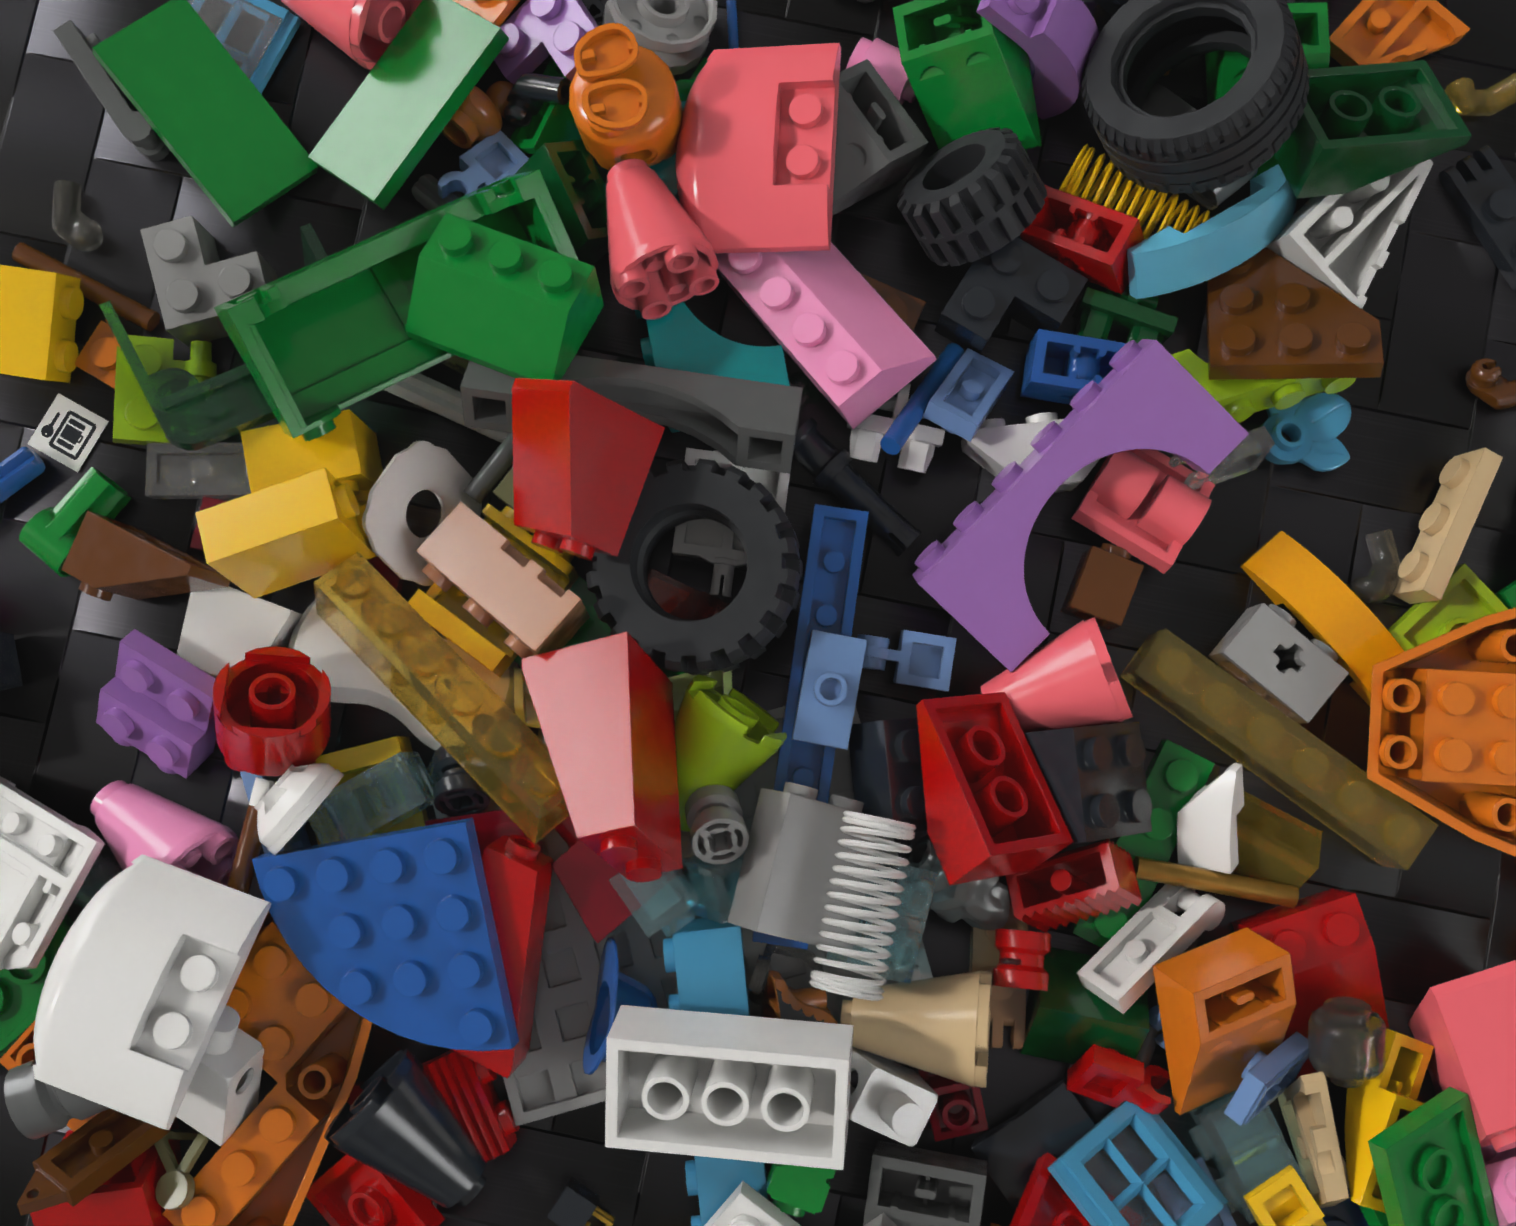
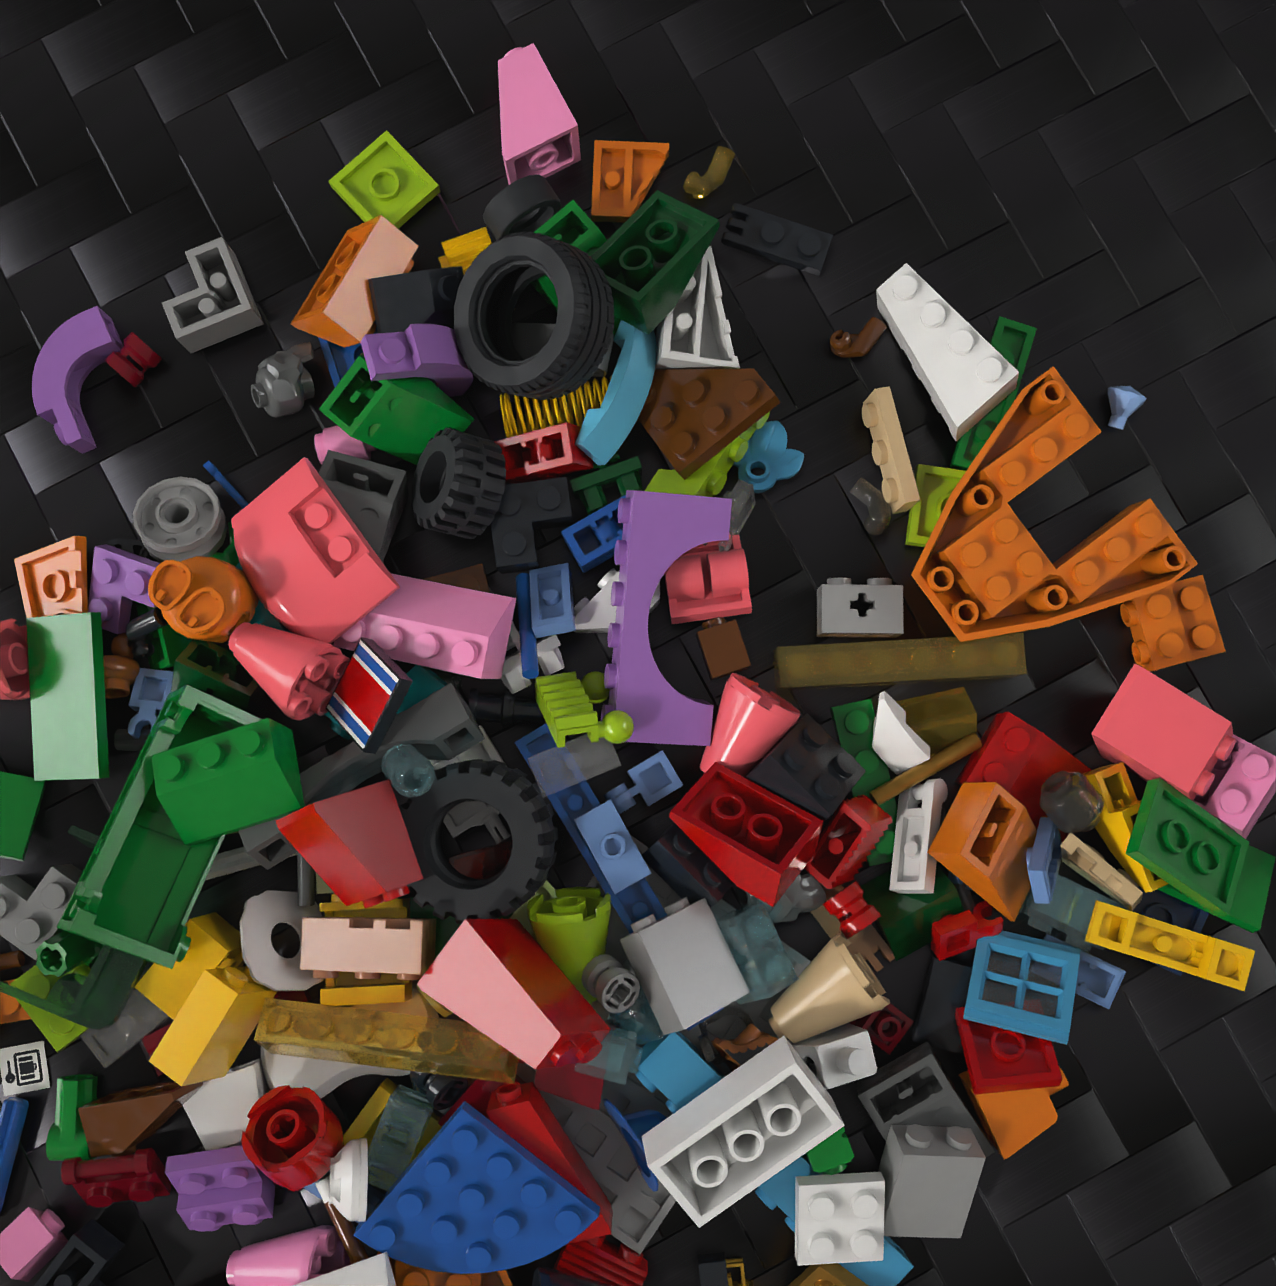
camera: 40 degrees left, 0 degrees up
white piece [808,811,917,1001] -> none
light orange slope [1240,531,1405,707] -> none
none -> green piece [35,931,113,977]
none -> dark red plate [61,1147,172,1207]
none -> tile [326,637,413,754]
none -> clear light blue brick [381,744,435,797]
none -> clear plate [527,734,621,798]
none -> lime gear [535,671,634,748]

